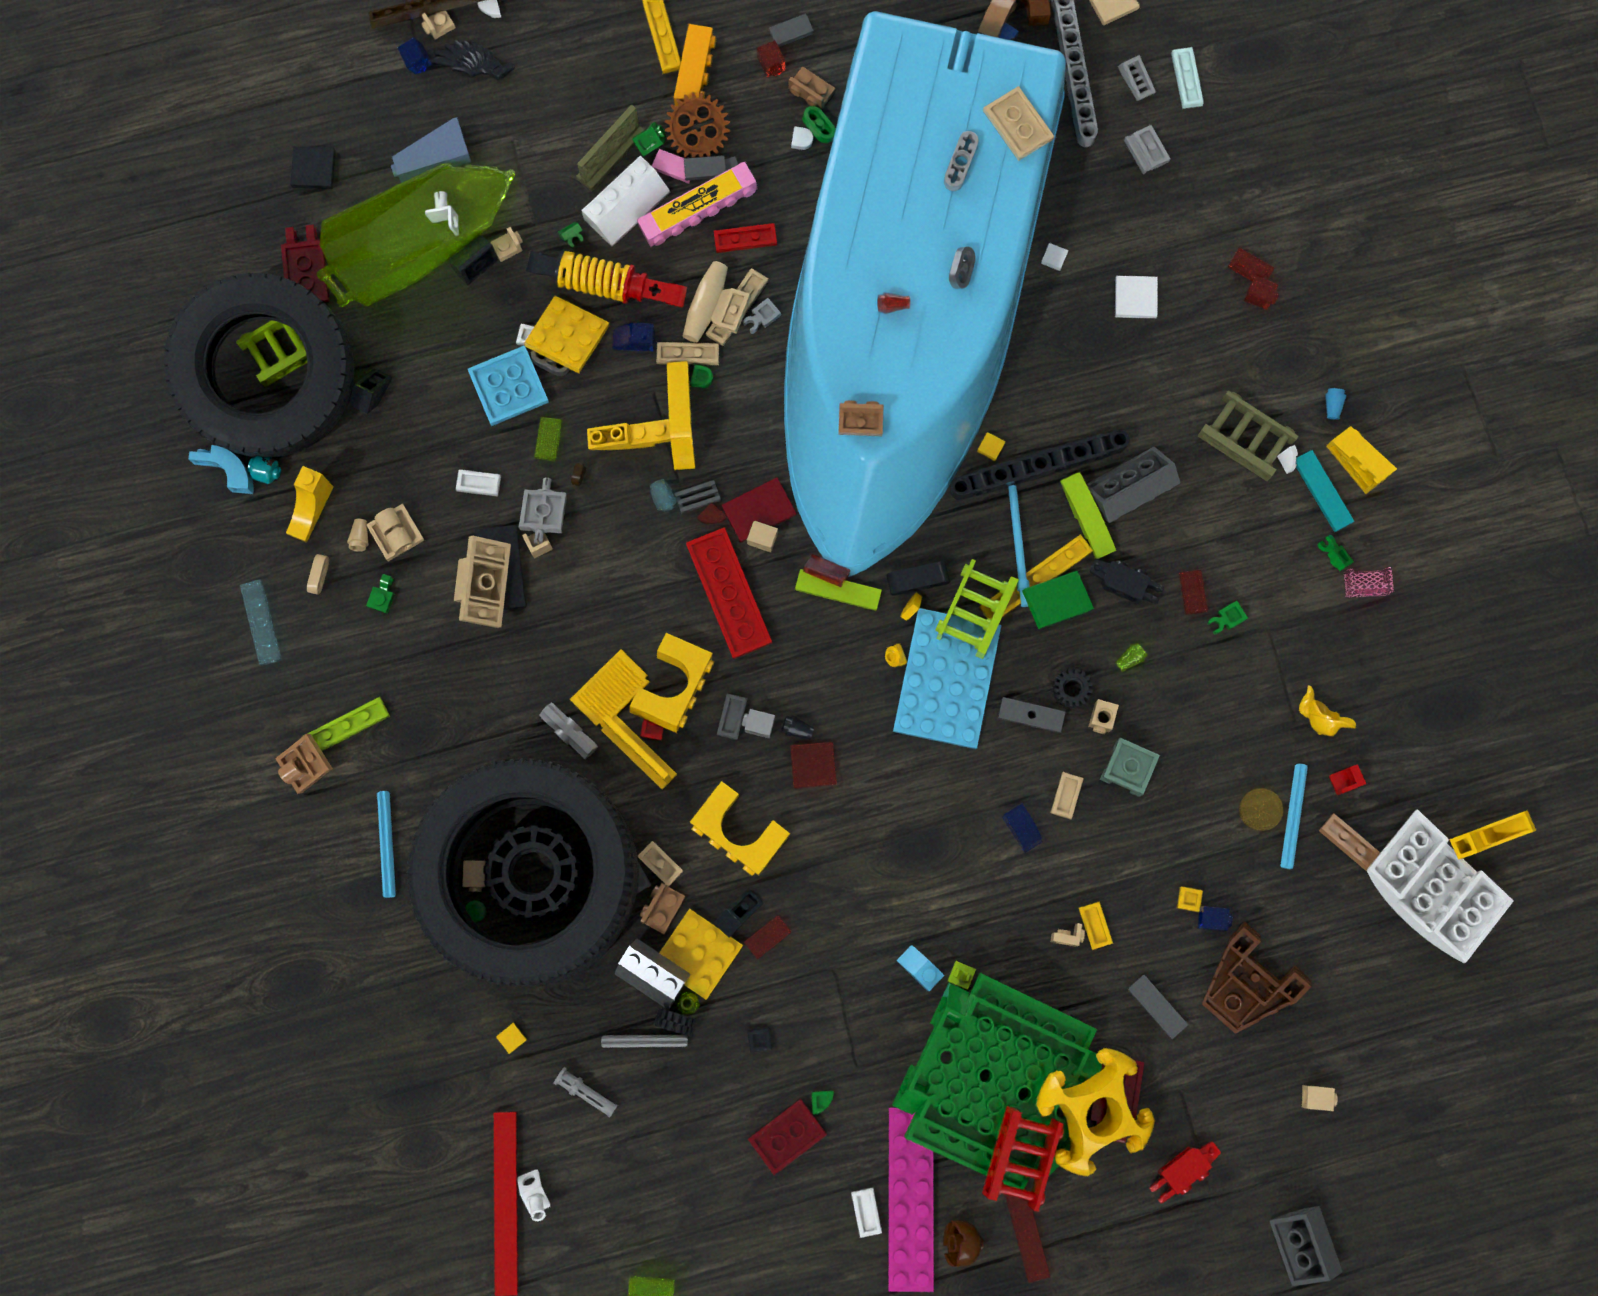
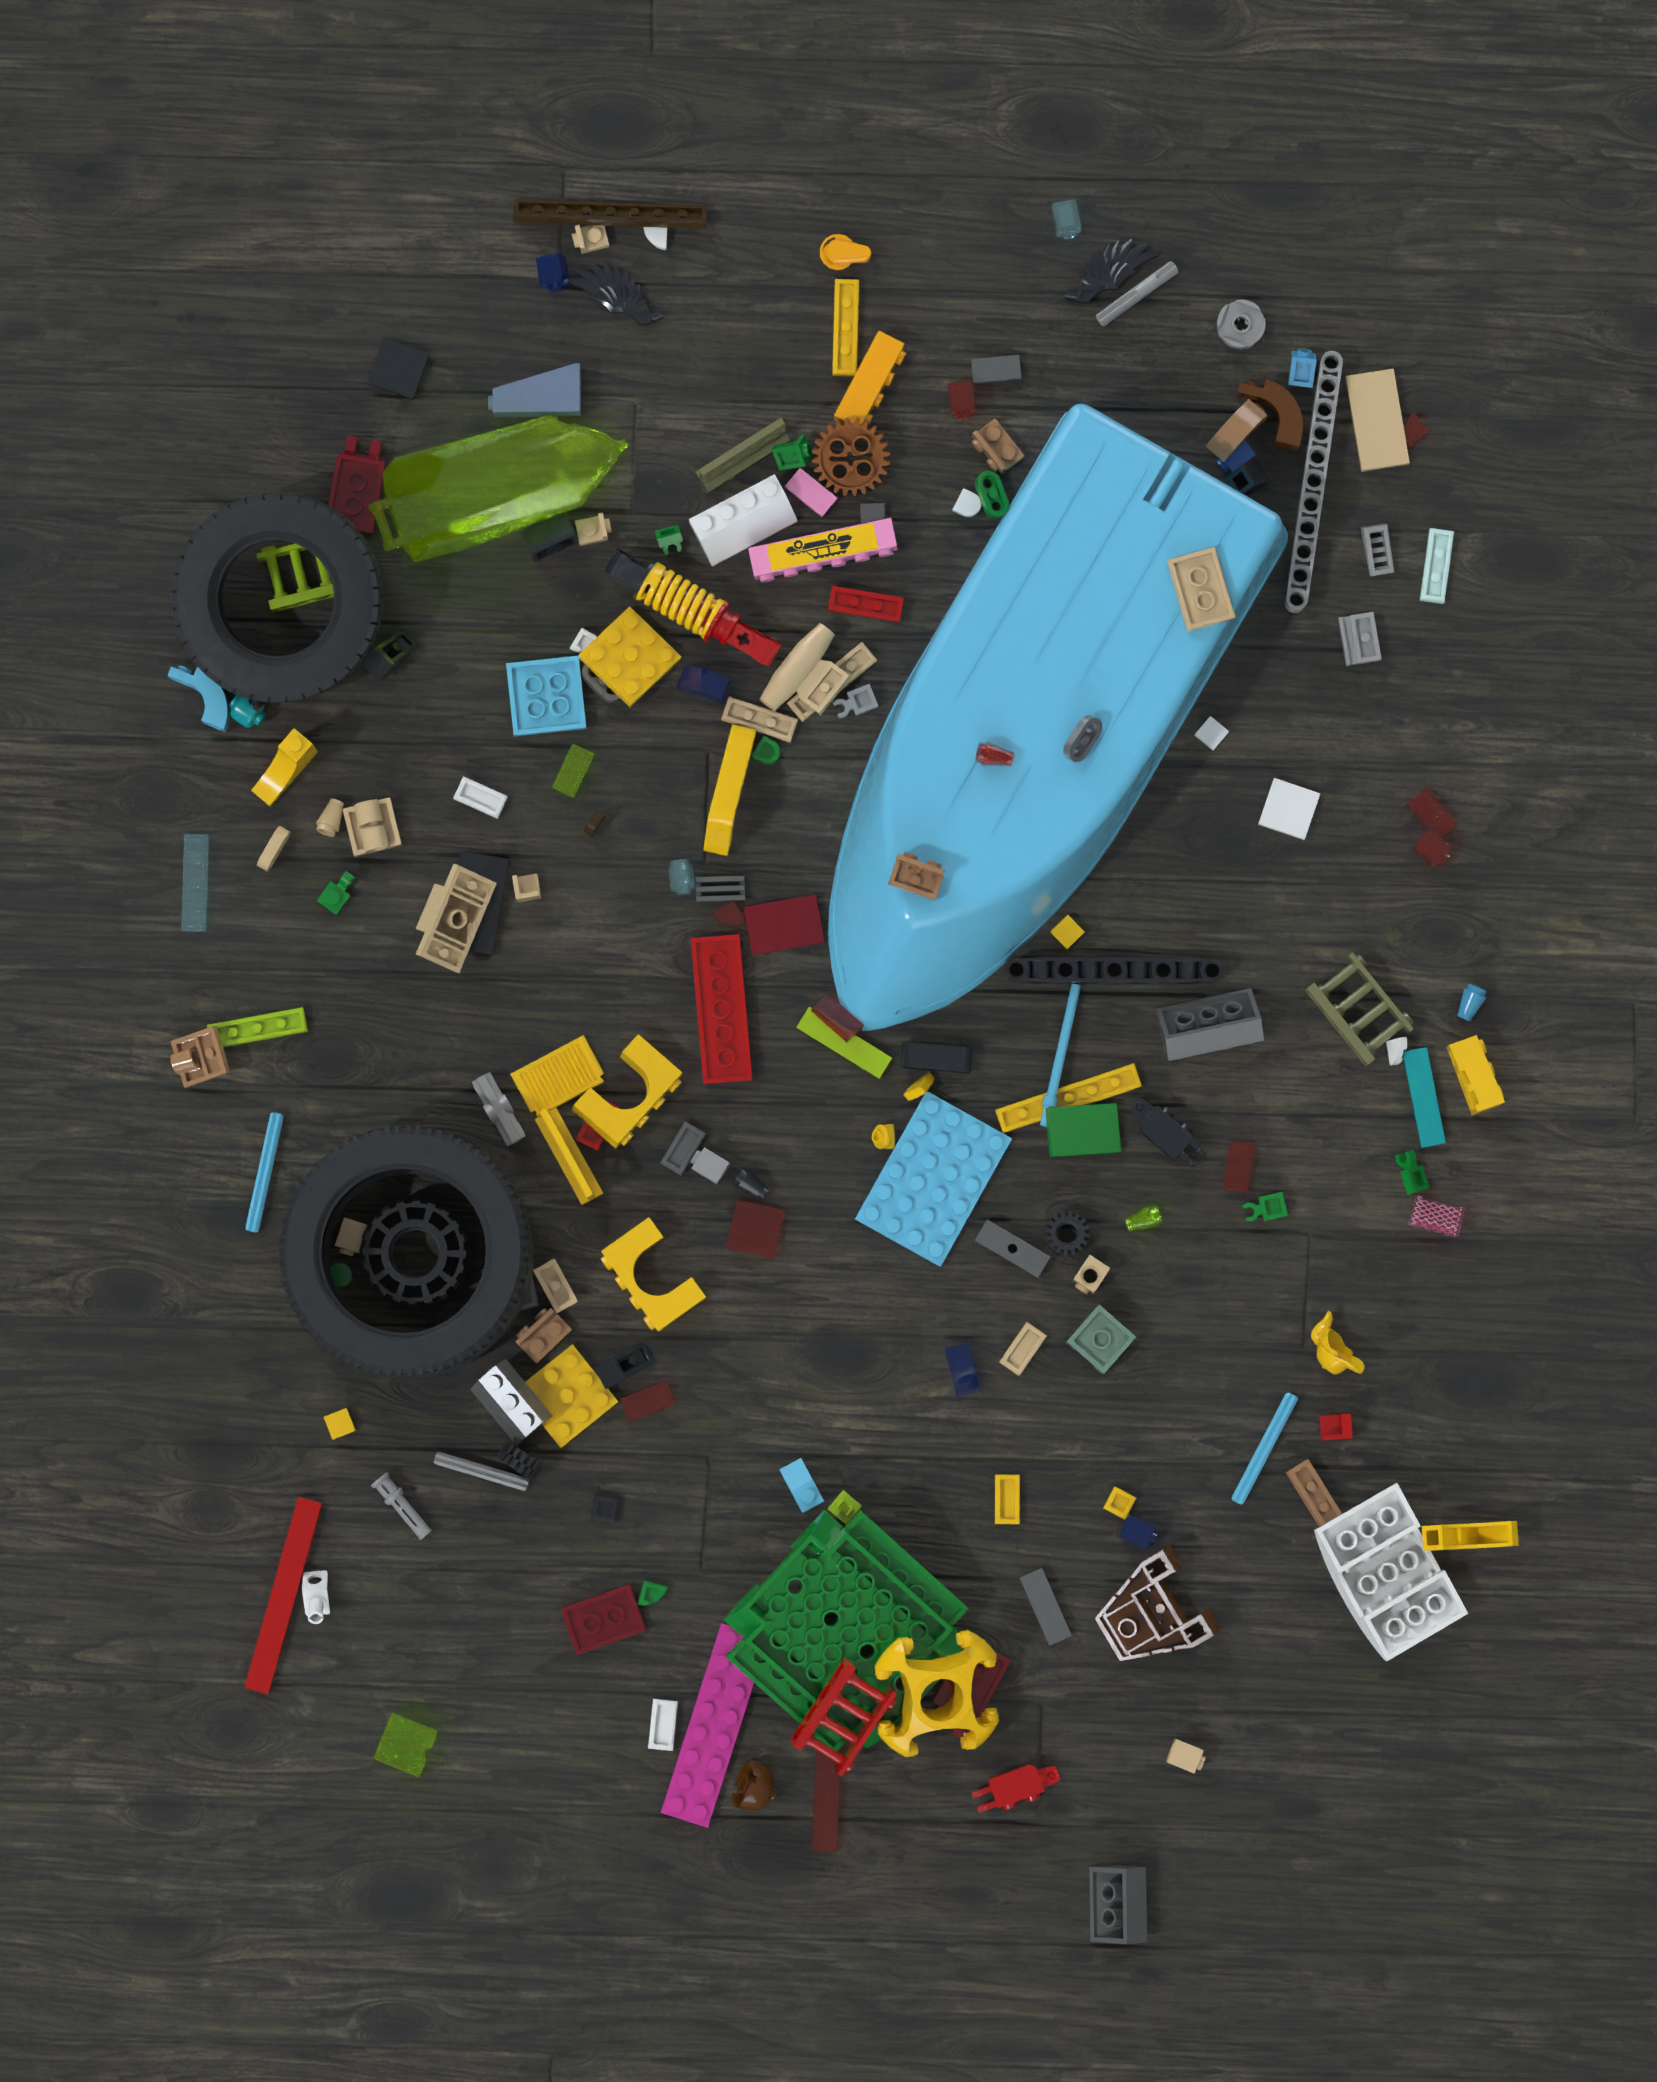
camera: 20 degrees right, 5 degrees up
white bracket [425,191,459,236] -> none
light grey plate [519,478,567,544] -> none
yellow slope [587,419,671,450] -> none
clear neon green cone [678,992,699,1014] -> none
dark grey tile [684,156,725,181] -> none
tan panel [747,521,778,552] -> none
lime fence [935,559,1019,659] -> none
light grey beam [944,131,978,191] -> none
tan bracket [1050,923,1085,947] -> none
lime slope [1060,472,1116,559] -> none
clear yellow tile [1239,788,1283,831] -> none

